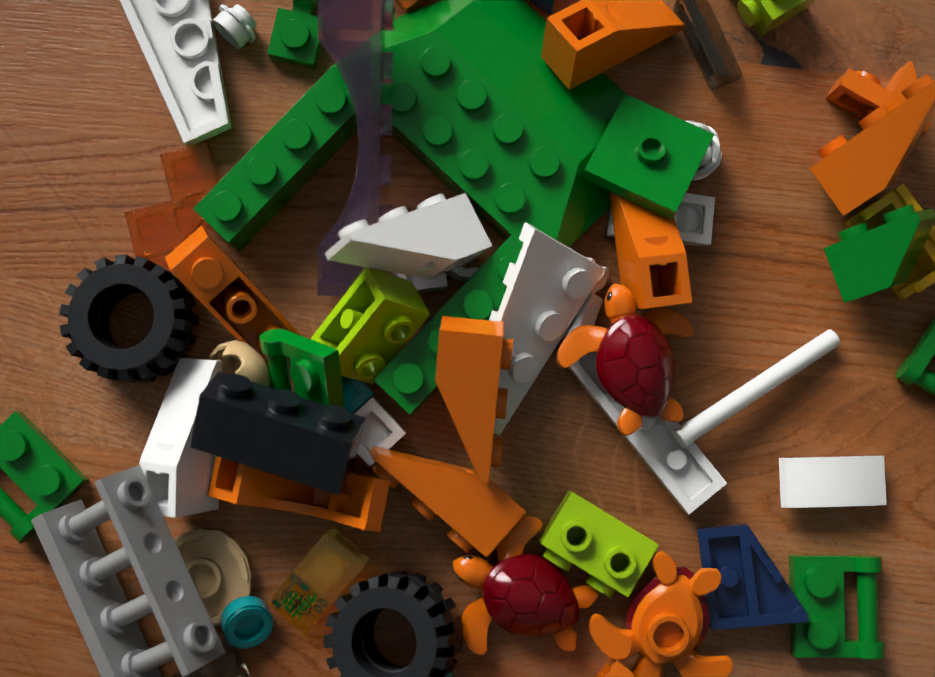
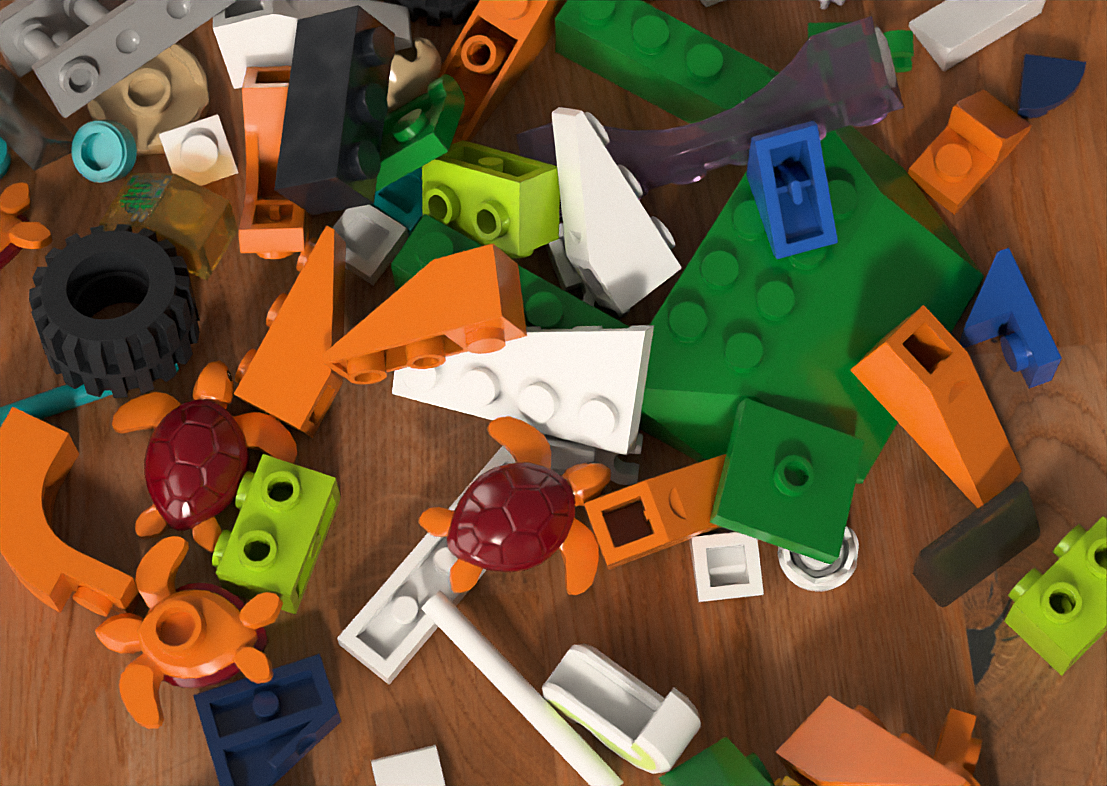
camera: 80 degrees right, 15 degrees down
none -> white plate [159,114,238,193]
none -> white animal [542,644,701,774]
none -> blue slope [746,121,838,259]

